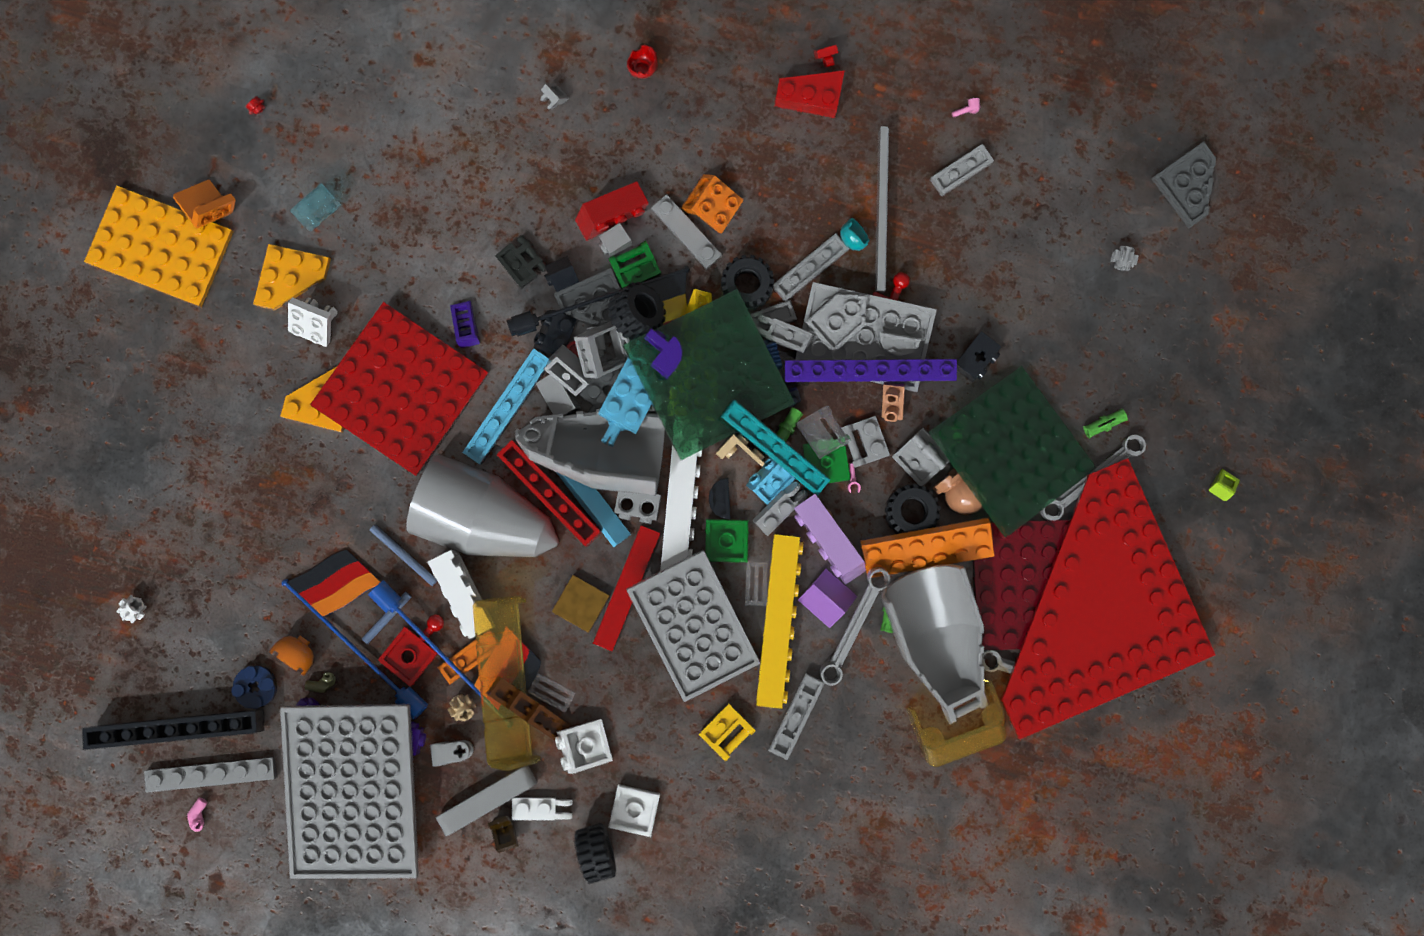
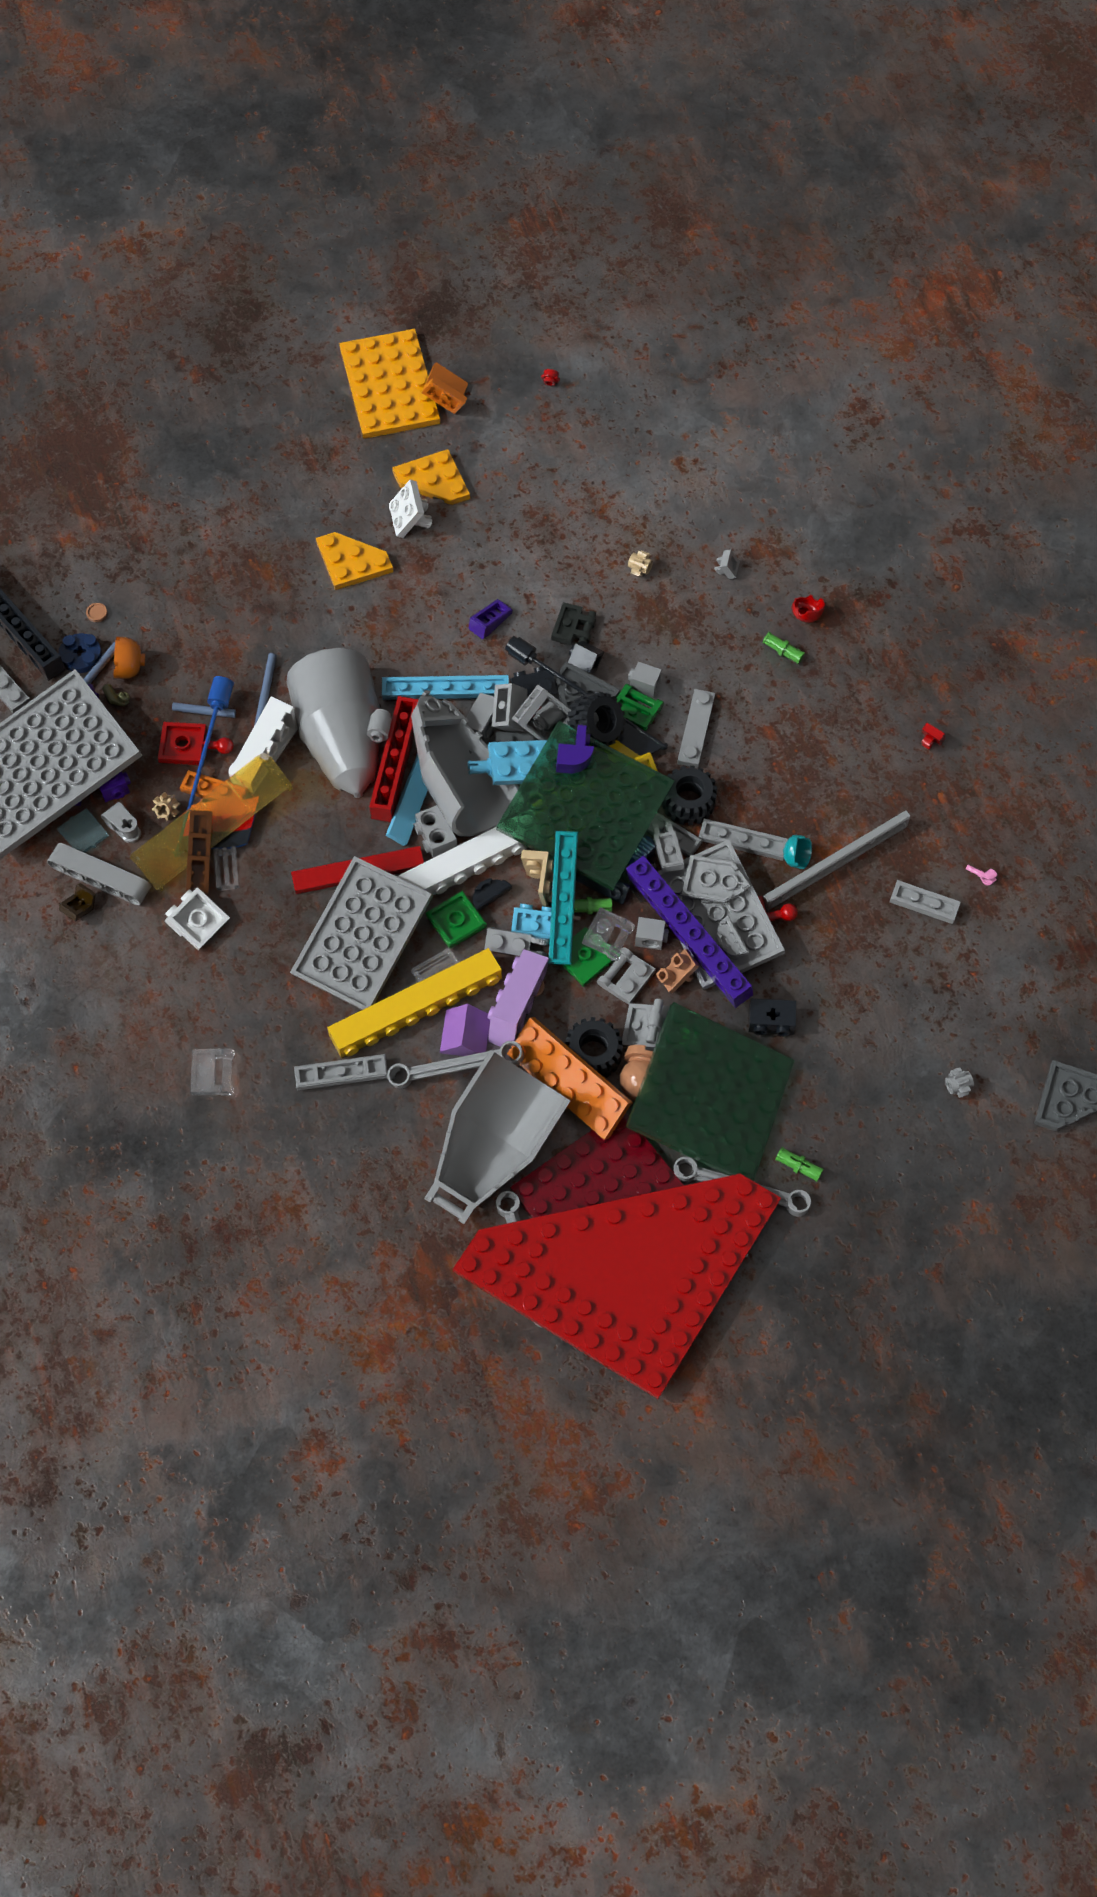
camera: 55 degrees right, 20 degrees down
white gear [117,595,147,623] -> none
flag [281,550,429,720] -> none
clear light blue brick [290,183,341,232] -> none
red plate [310,302,489,476] -> none
white hinge [512,797,573,820] -> none
pearl gold tile [552,575,610,633] -> none
black tyre [574,823,616,884] -> none
red wedge [575,181,649,241] -> none
white plate [609,784,660,837] -> none
orange bracket [681,174,743,233] -> none
yellow plate [699,703,756,761] -> none
red wedge [775,70,845,118] -> none
bright pink hand [847,463,861,493] -> none
clear yellow windscreen [906,679,1007,767] -> none
lime slope [1209,469,1240,501] -> none
none -> clear light blue piece [57,808,109,853]
none -> sand blue bar [83,642,115,684]
none -> nougat piece [86,603,107,622]
none -> clear plate [191,1048,235,1096]
none -> light grey brick [367,709,392,742]
none -> tan gear [628,550,653,577]
none -> light grey brick [635,917,669,950]
none -> bright green pin [762,632,805,664]

